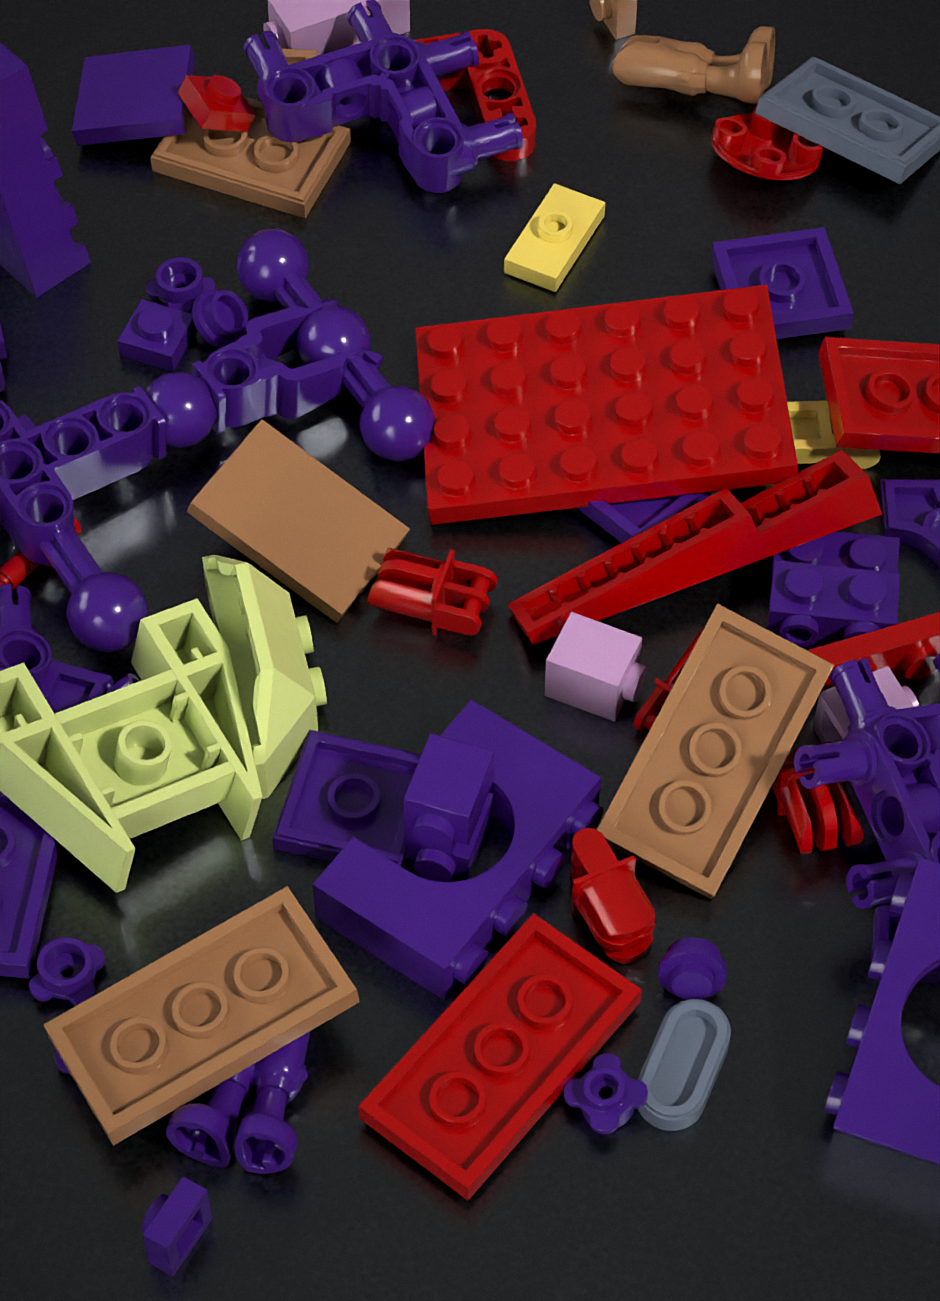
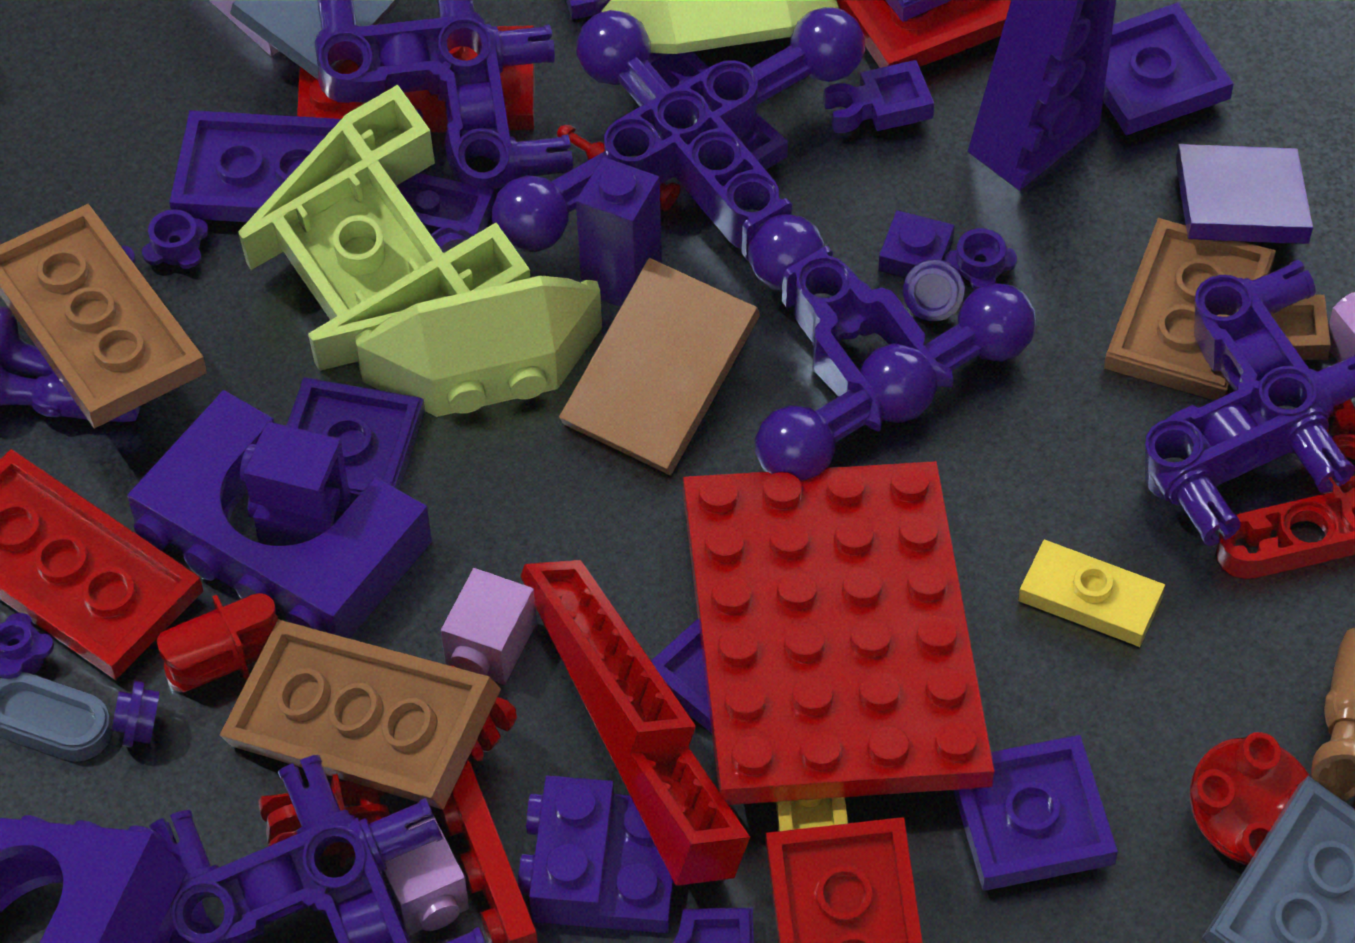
camera: 90 degrees right, 0 degrees up
red plate [178,75,256,132] -> none
red arm [367,547,498,636] -> none
none -> dark purple brick [576,157,662,307]

